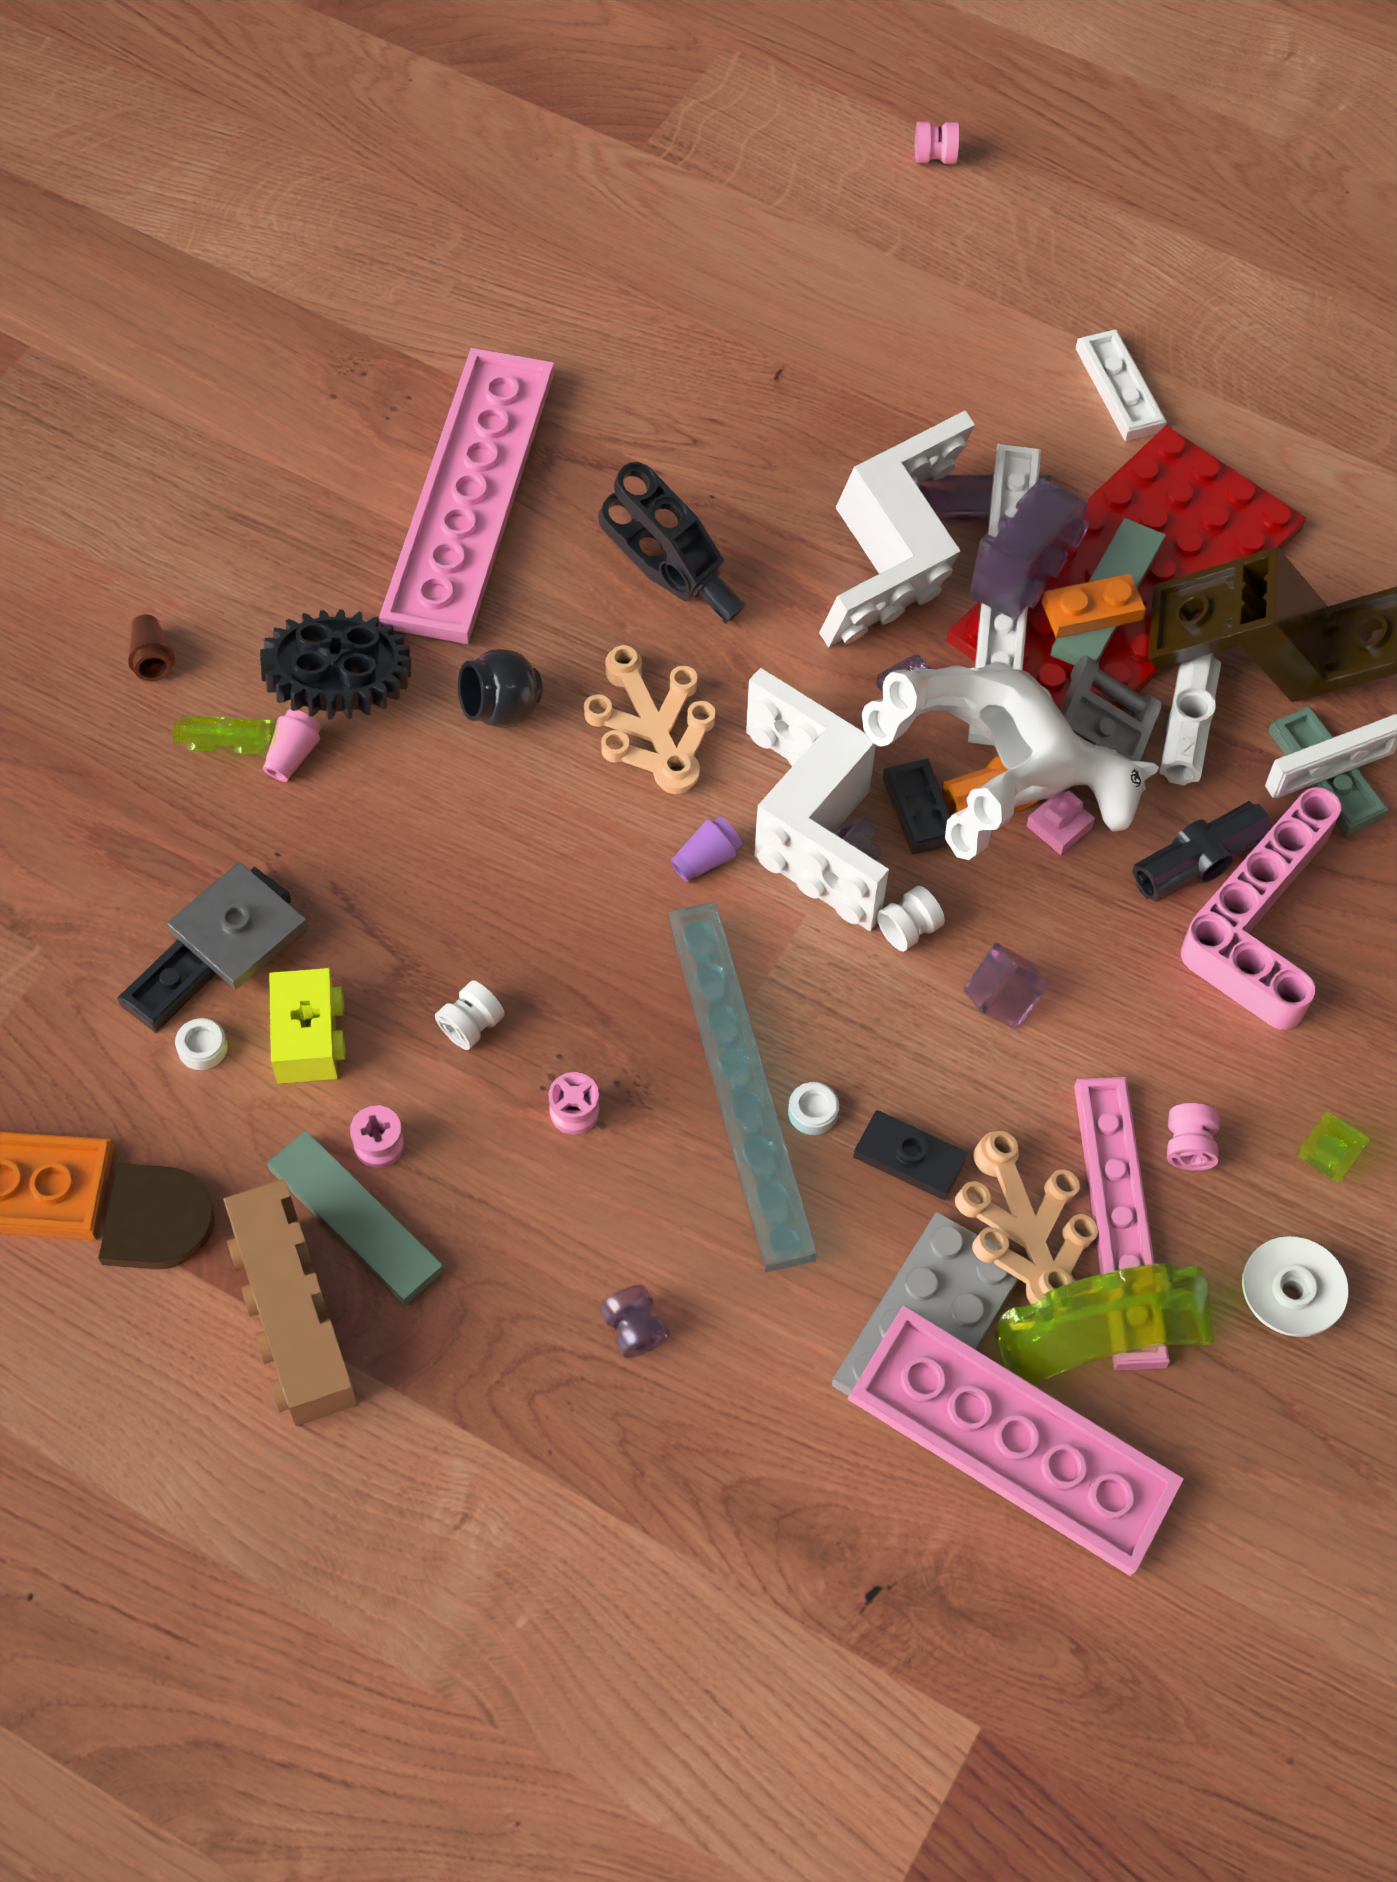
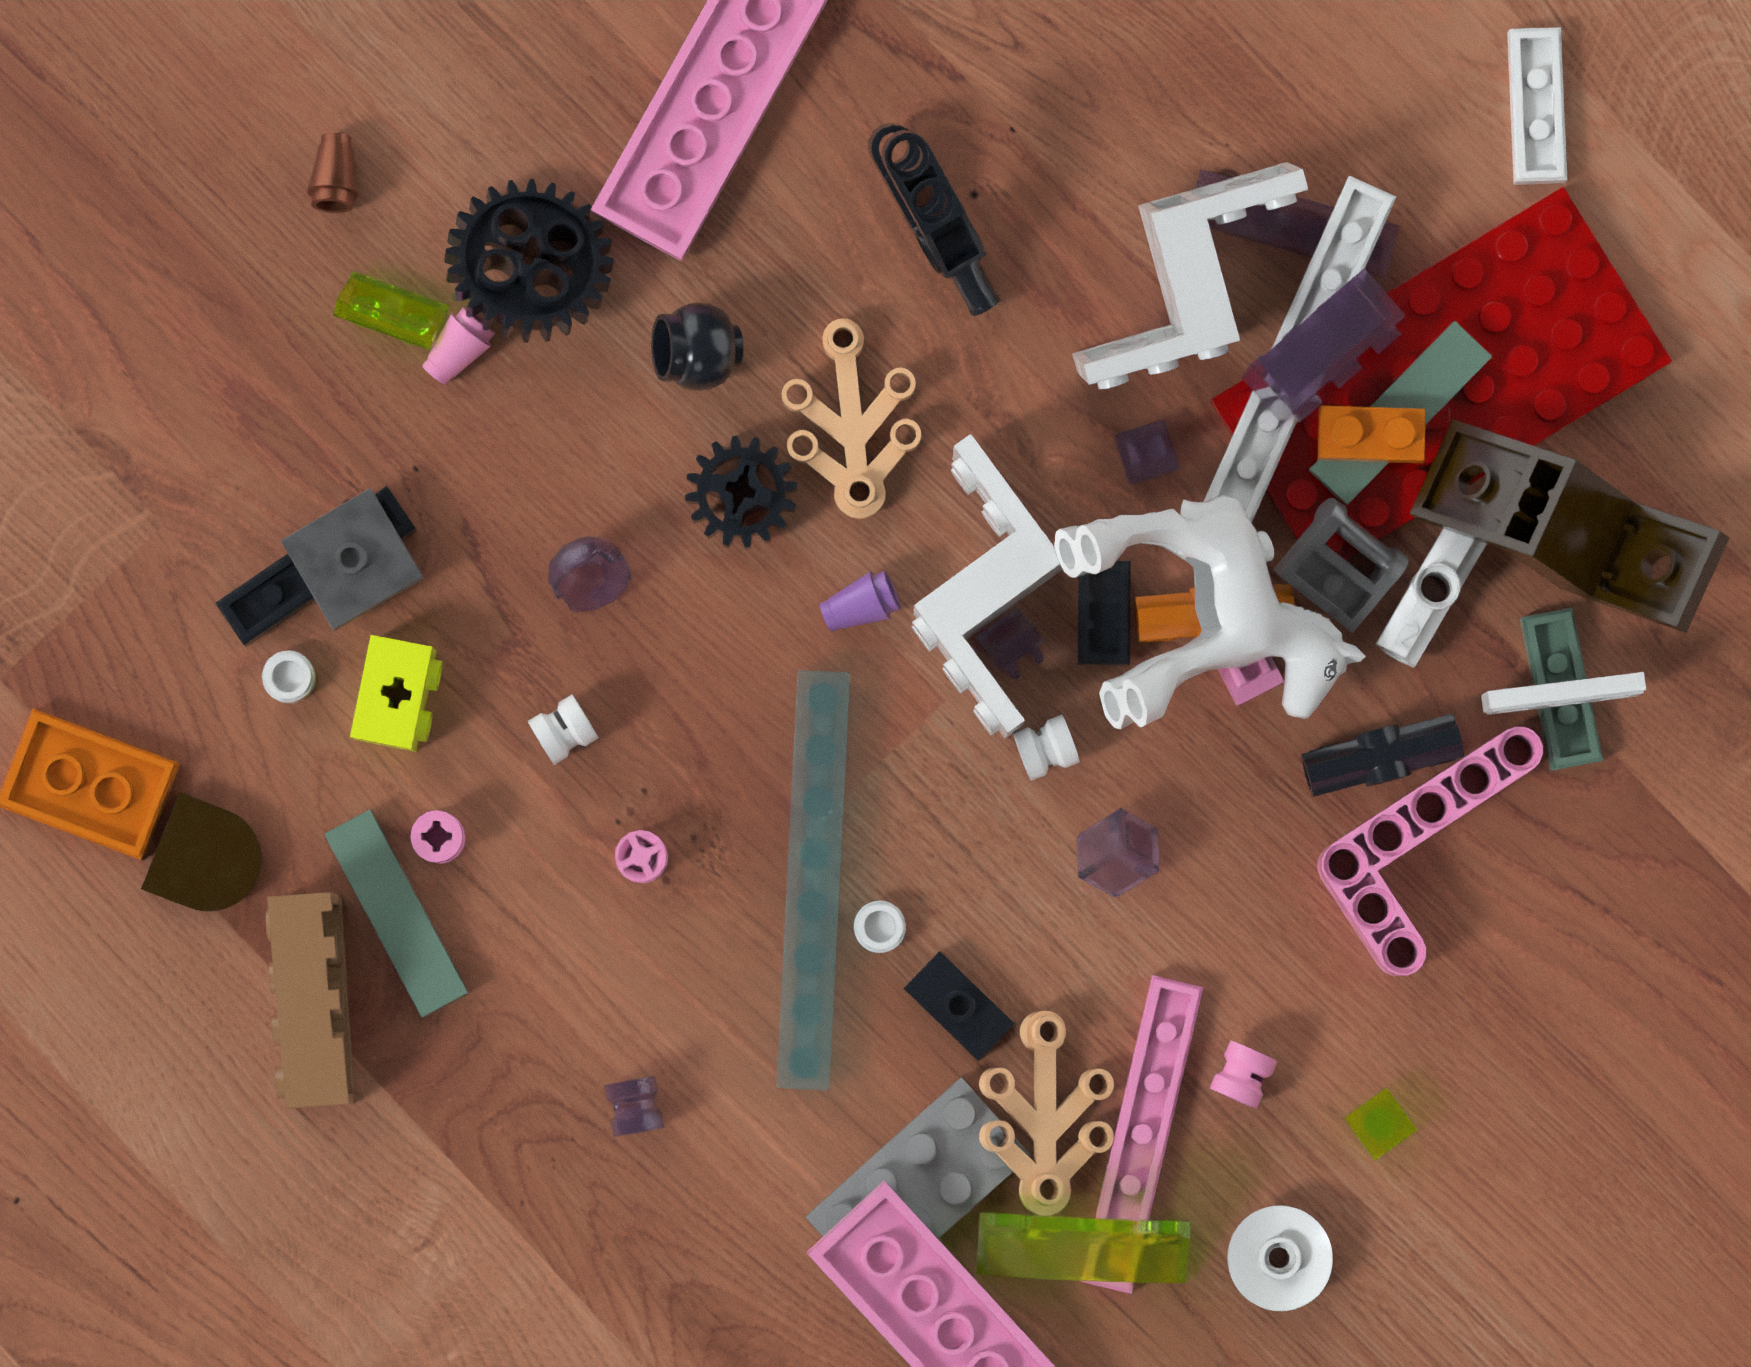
camera: 20 degrees right, 25 degrees up
none -> clear purple hair [548,536,632,613]
none -> black gear [685,436,798,550]

